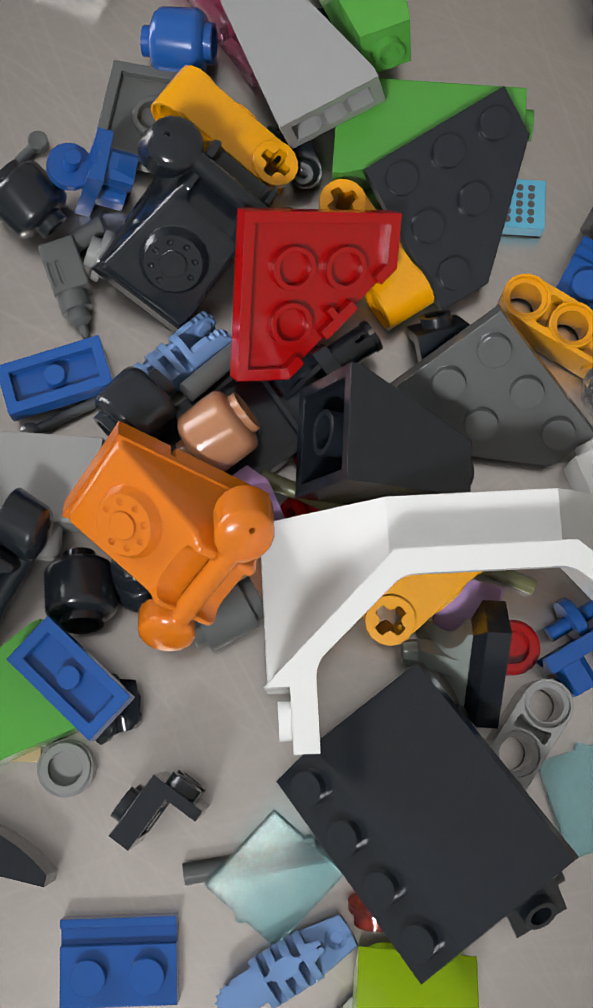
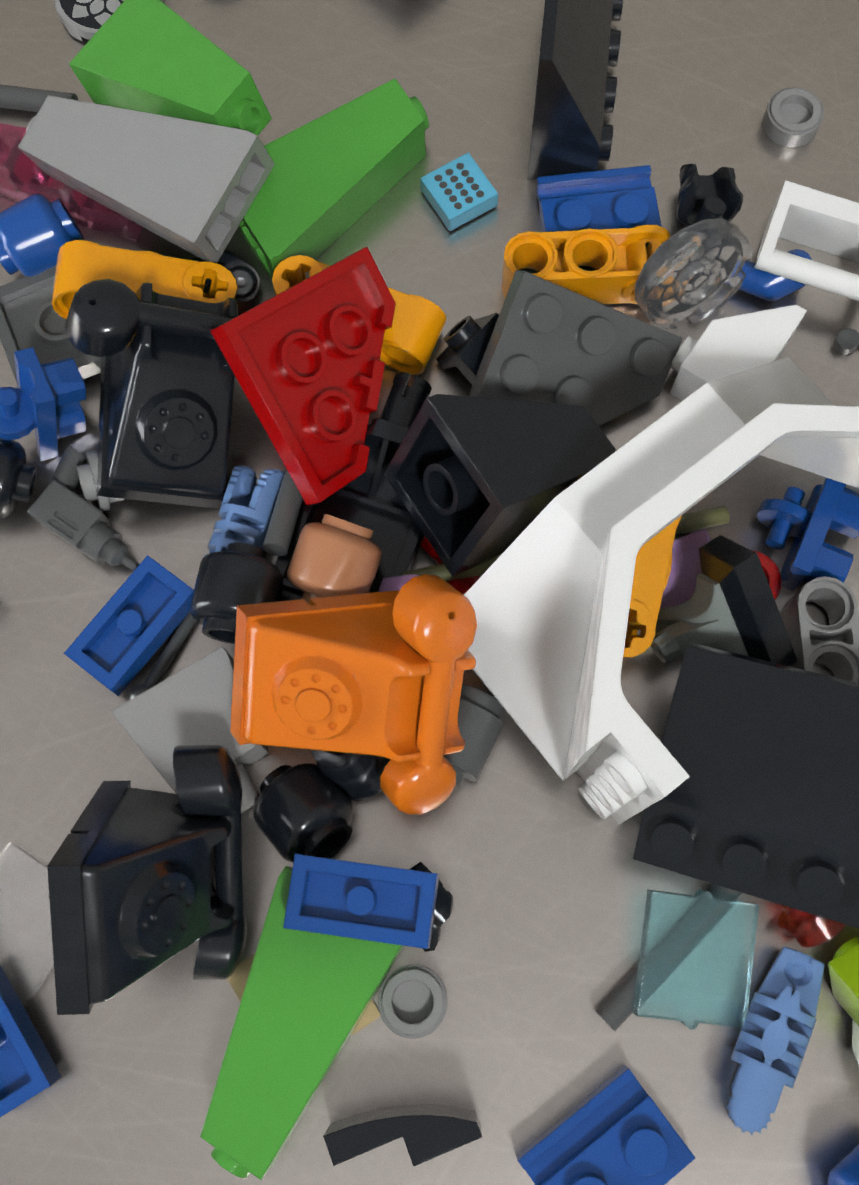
camera: 30 degrees left, 5 degrees down
black bracket [109,769,210,851] -> none
black plate [362,86,530,310] -> none

